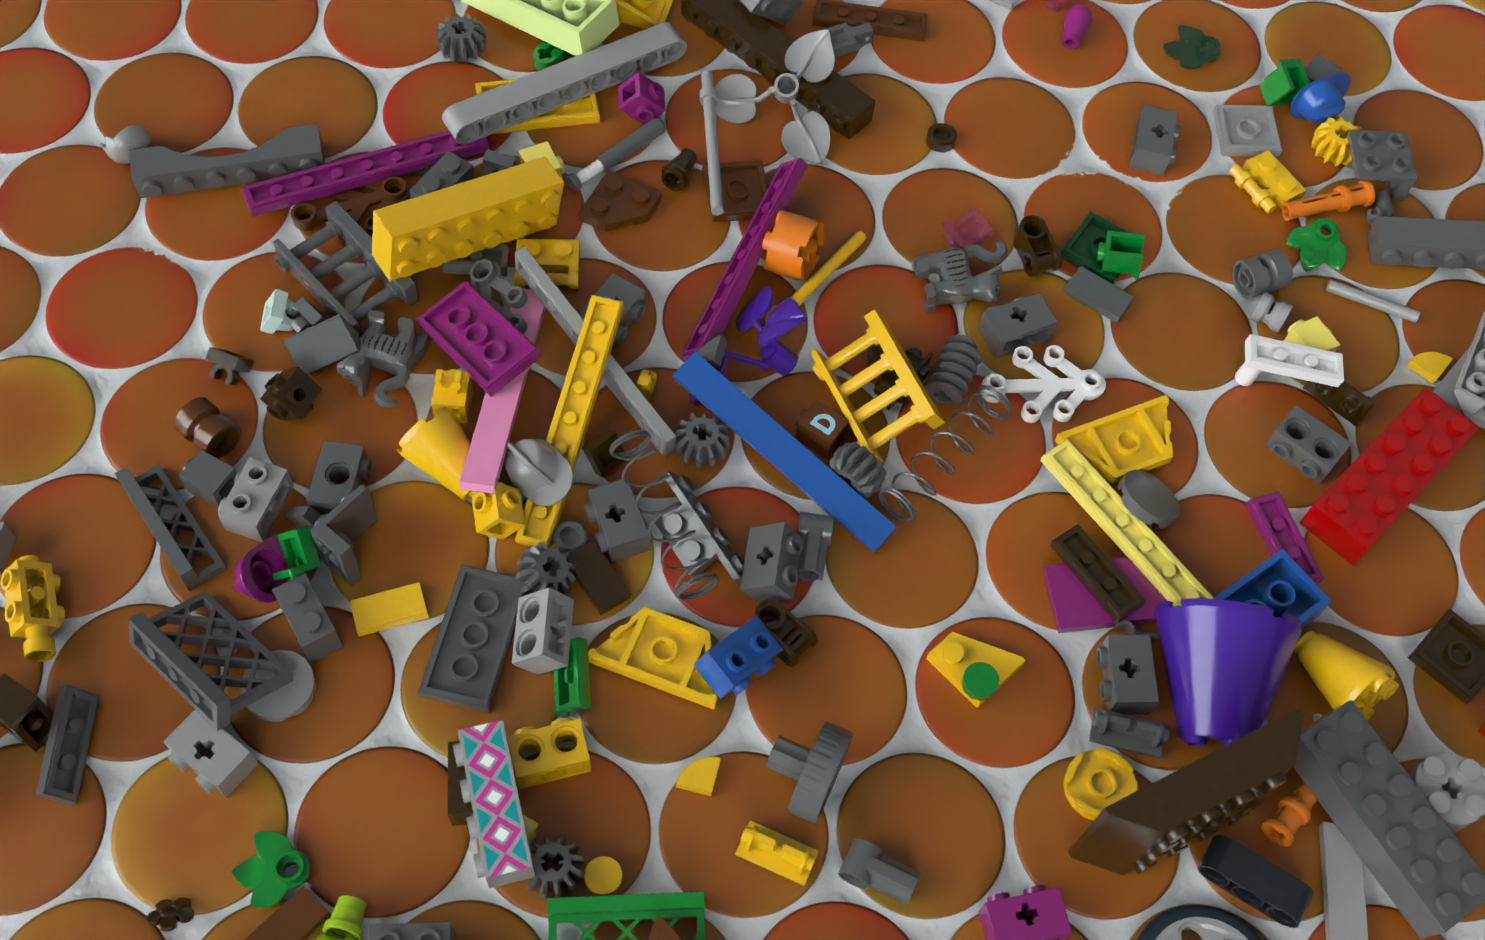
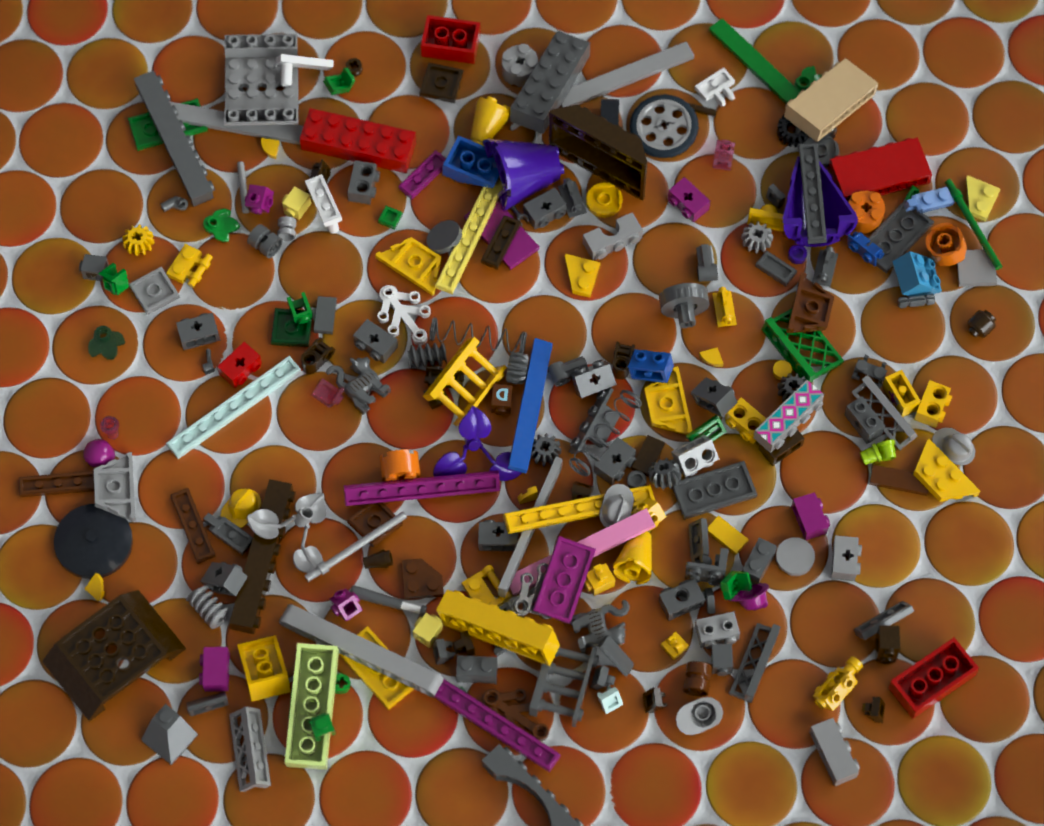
camera: 115 degrees left, 5 degrees up
dark grey fence [129,591,293,731] -> none
dark brown plant [147,897,195,932] -> none
green plate [232,831,311,908] -> none
dark brown brick [260,367,322,421] -> none
dark grey gear [436,13,486,63] -> none
dark grey tile [697,335,728,368] -> none
yellow piece [764,231,866,321] -> none
dark brown tile [926,123,957,153] -> none
green tile [961,662,999,700] -> none
magenta cone [1062,5,1093,49] -> none
orange pin [1281,180,1375,221] -> none
blue piece [1291,72,1350,125] -> none
dark grey bracket [1347,129,1417,201] -> none
none -> light aqua tile [166,356,301,459]
none -> dark grey hand [202,349,215,375]
none -> red brick [217,342,262,388]
none -> yellow piece [220,488,261,528]
none -> magenta brick [245,184,274,215]
none -> green tile [378,206,403,230]
none -> light grey arch [583,212,643,261]
none -> yellow tile [661,631,689,660]
none -> light grey piece [676,697,723,735]
none -> dark grey hinge [688,518,712,565]
none -> dark grey brick [691,377,738,417]
none -> magenta brick [791,492,830,540]

